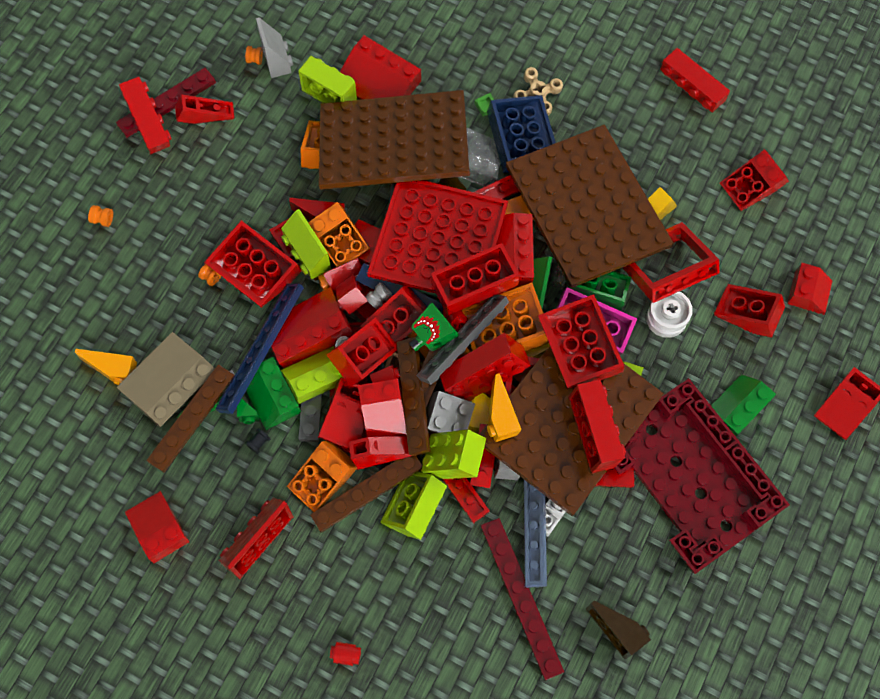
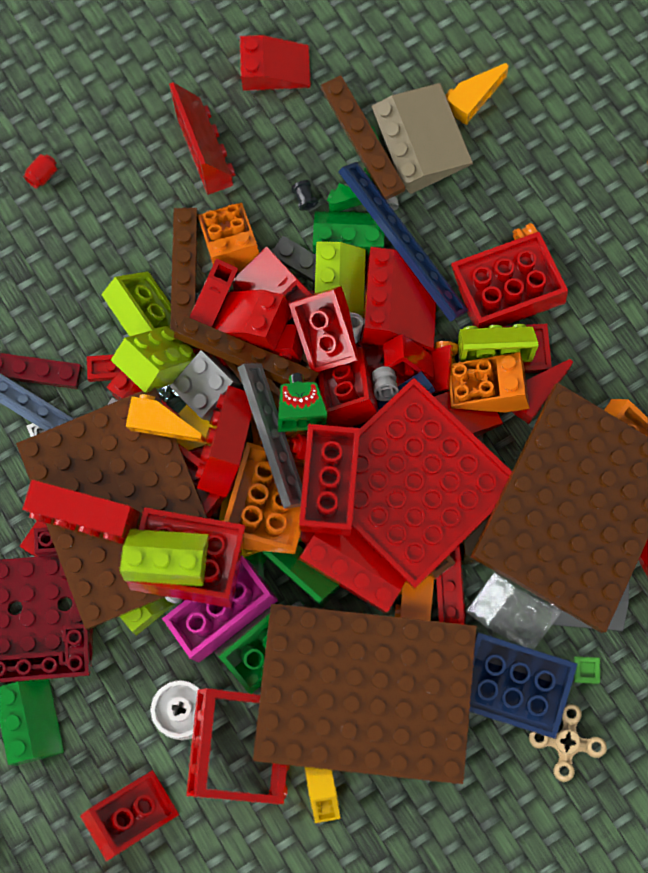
camera: 125 degrees right, 5 degrees up
none -> lime slope [120,529,209,586]

